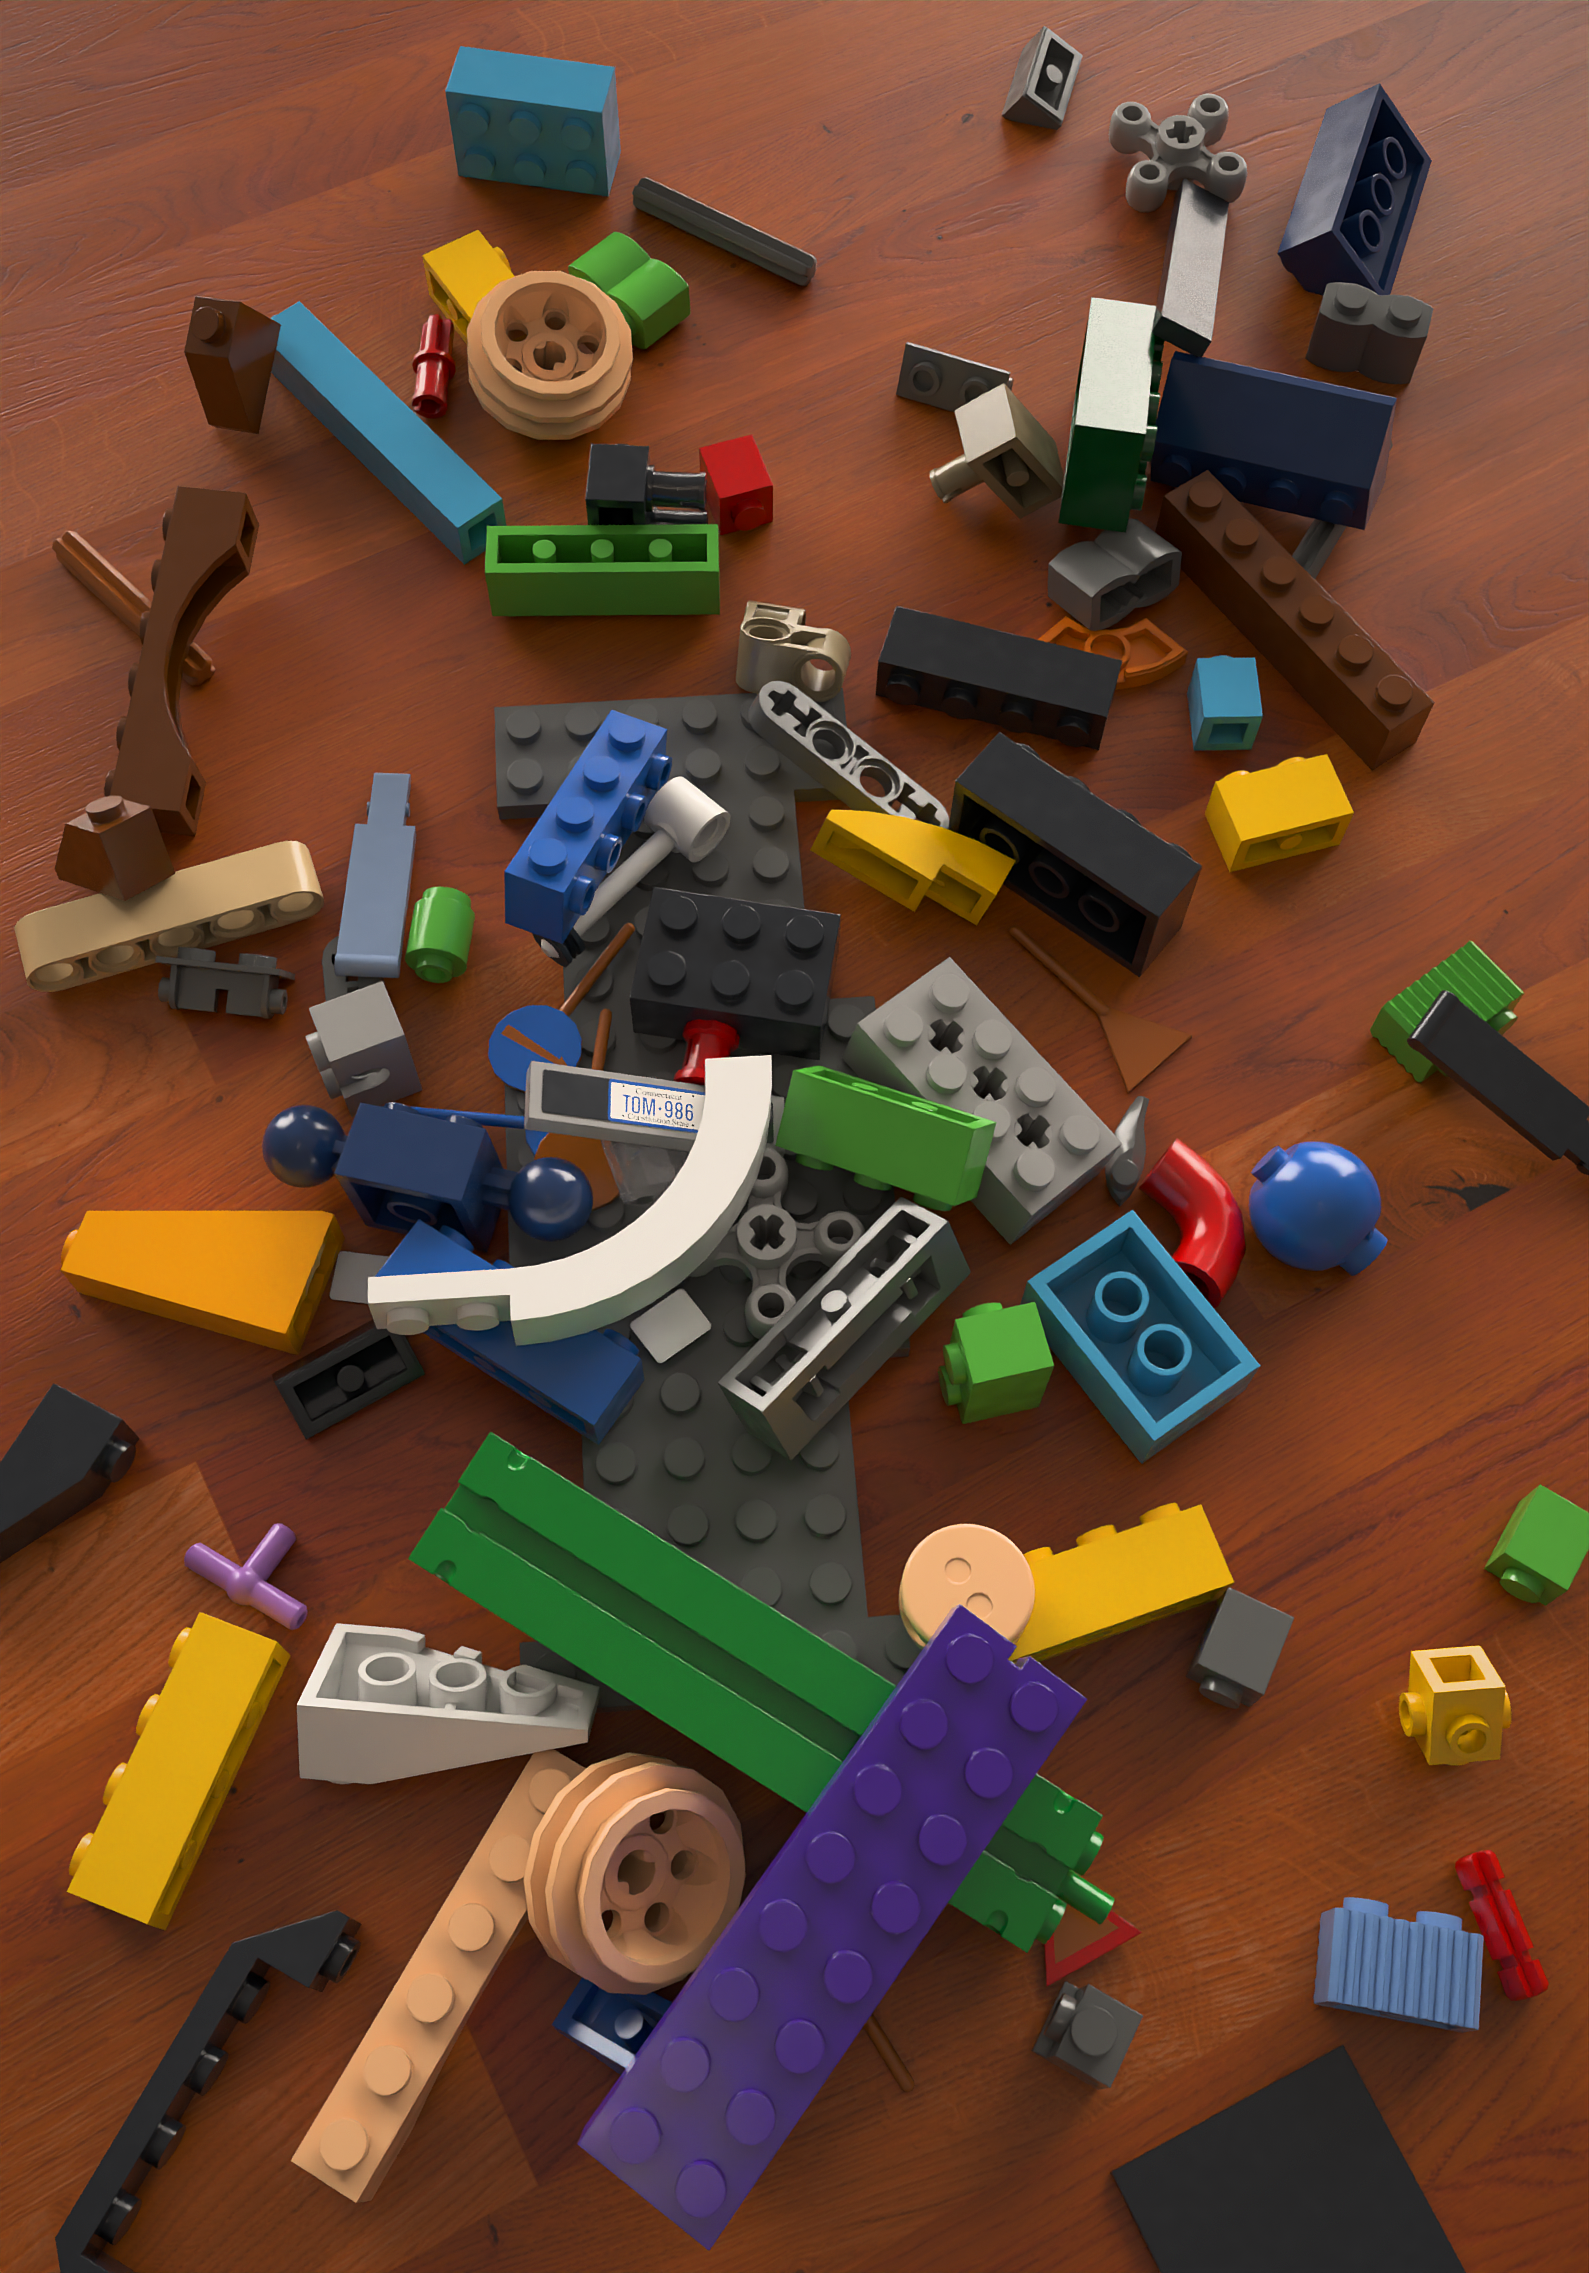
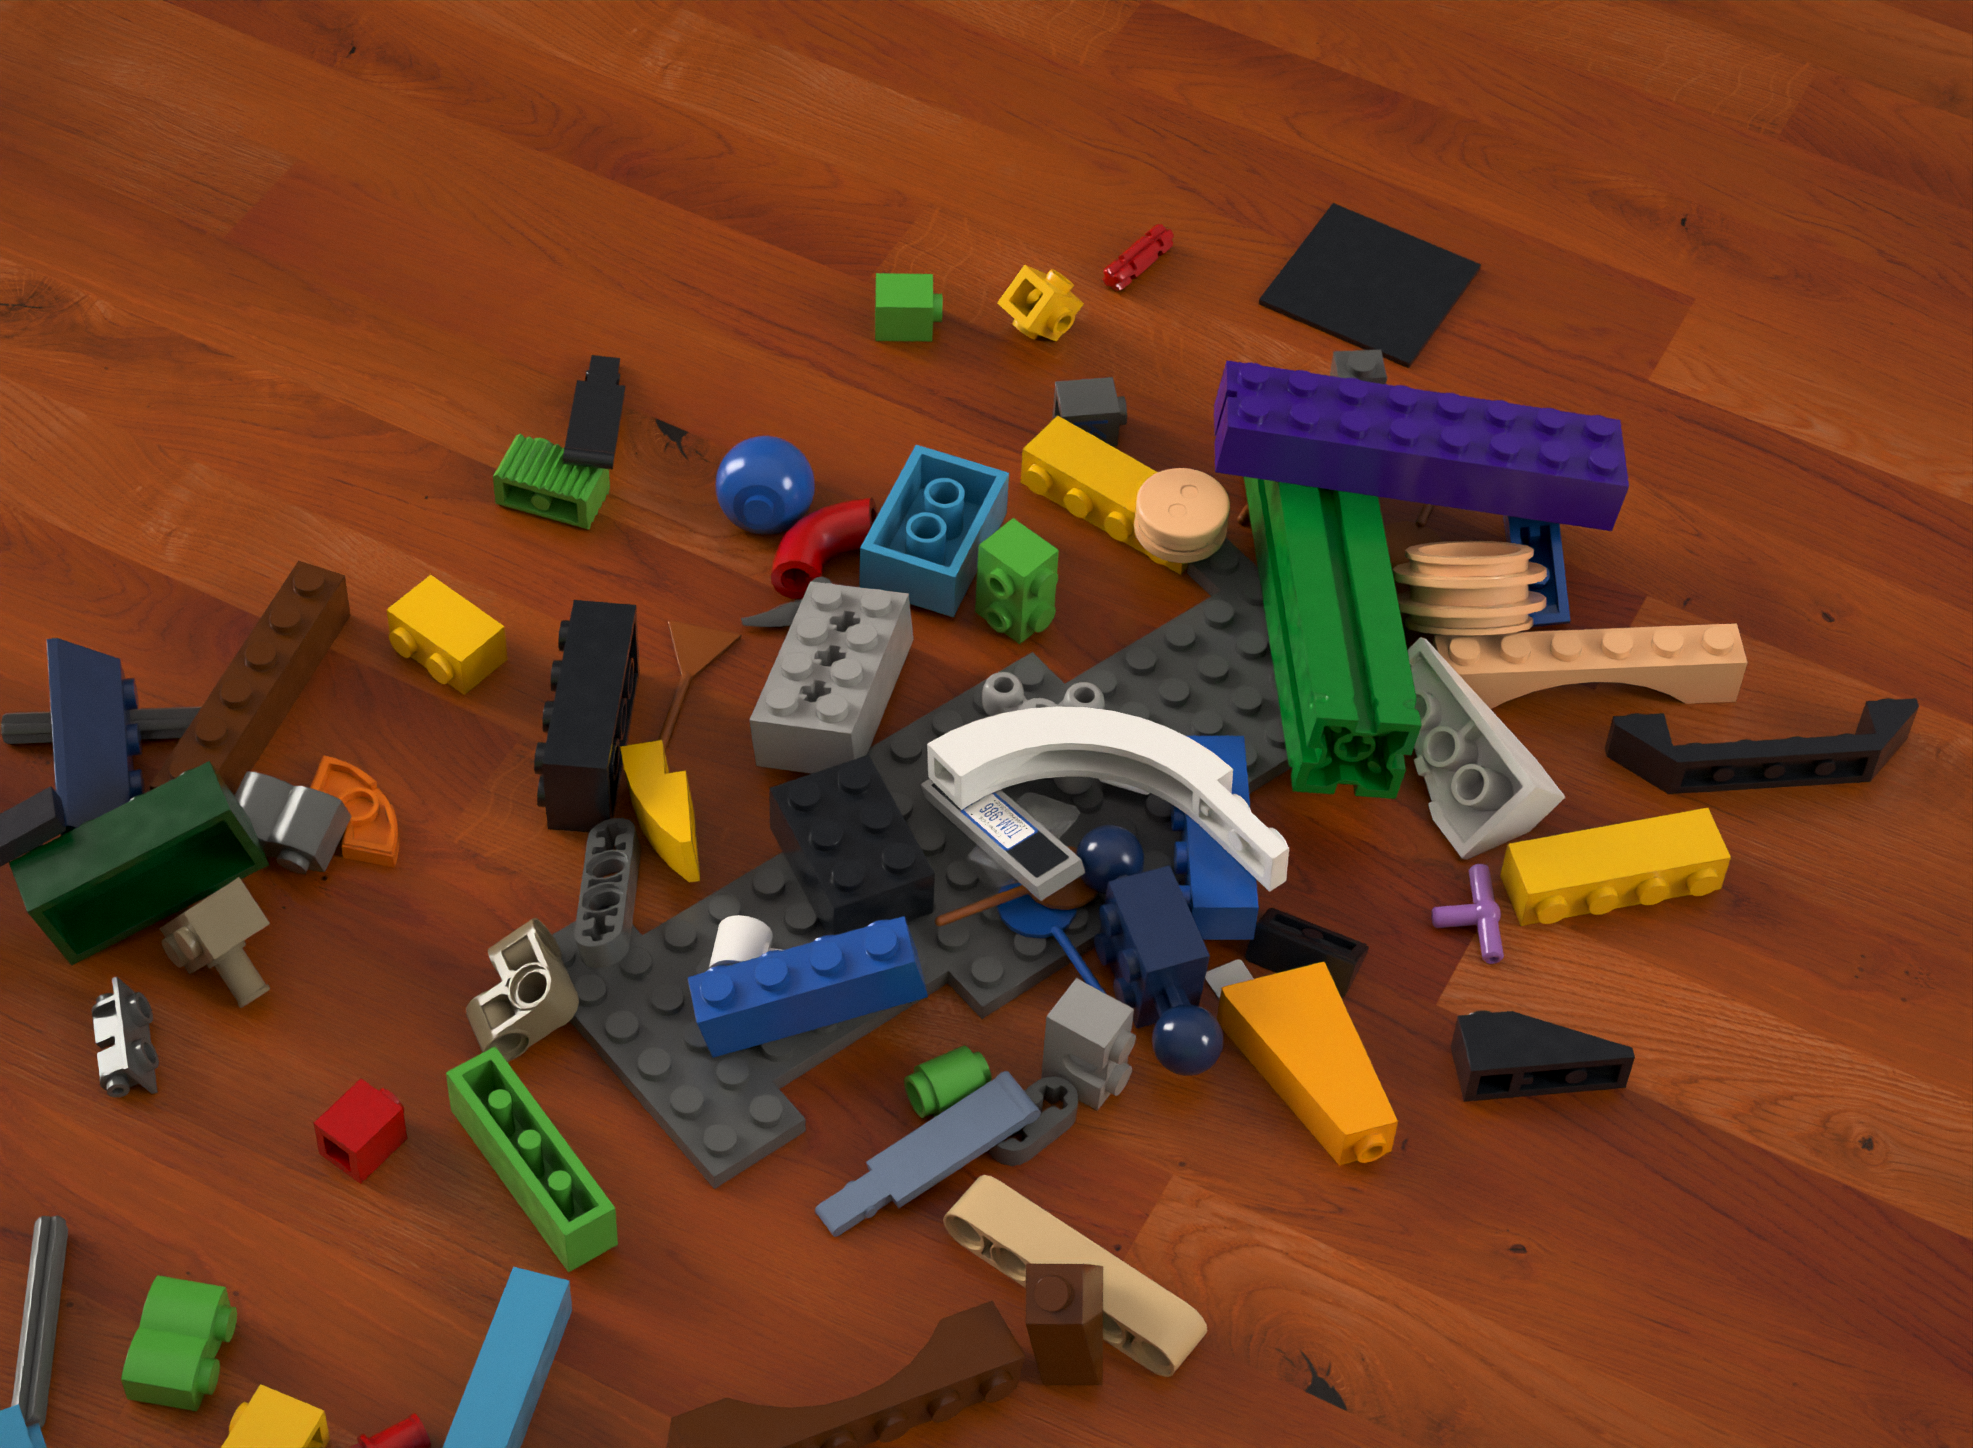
camera: 125 degrees left, 15 degrees down
dark grey hinge [155,947,295,1019] -> none
light nougat wheel [467,271,633,440] -> none
blue piece [488,923,635,1093] -> none
black brick [585,443,708,525] -> none
red bush [673,1019,740,1086] -> none
dark grey brick [718,1197,971,1461] -> none
bright green brick [775,1065,997,1211] -> none
black brick [875,606,1123,750] -> none
dark azure brick [1187,655,1263,751] -> none
medium blue brick [1313,1897,1484,2033] -> none

